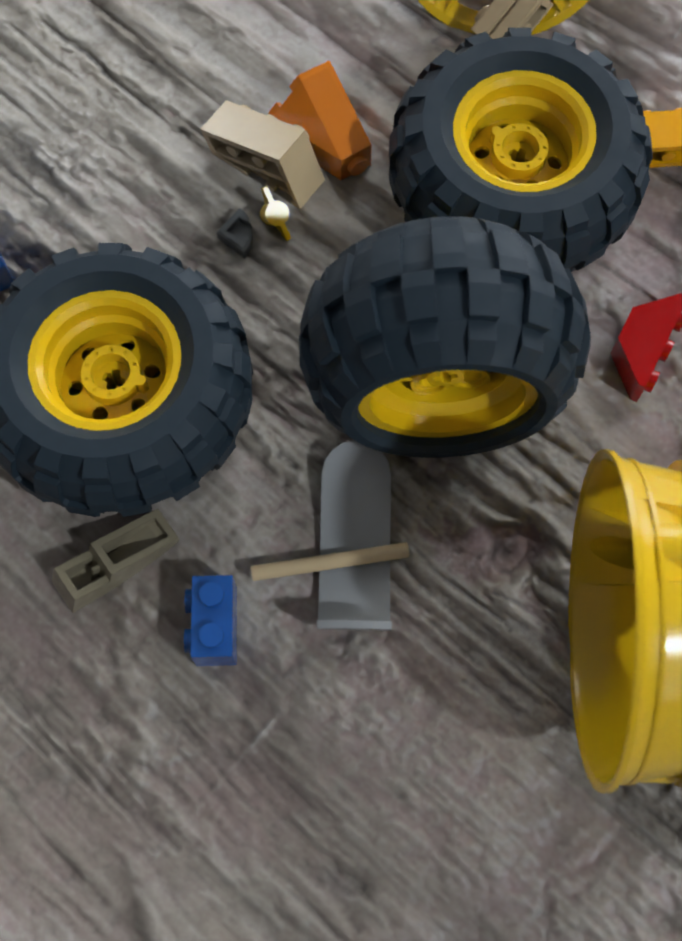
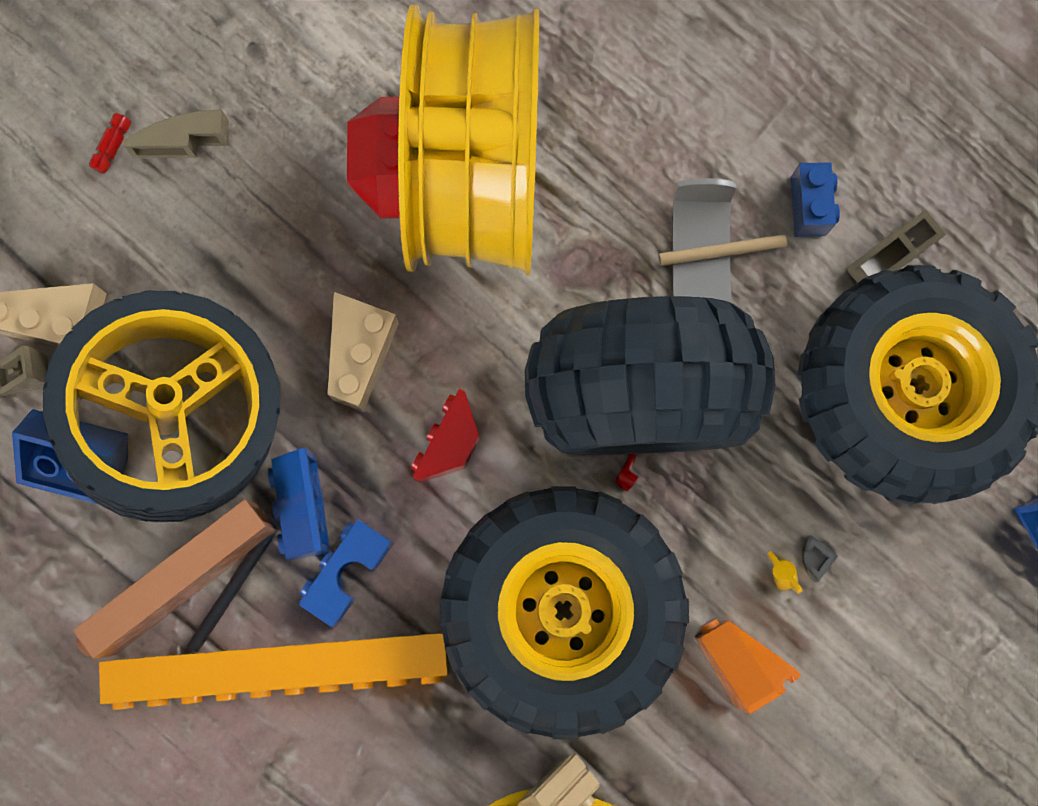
camera: 175 degrees right, 10 degrees up
tan wedge [200,100,325,209] -> none

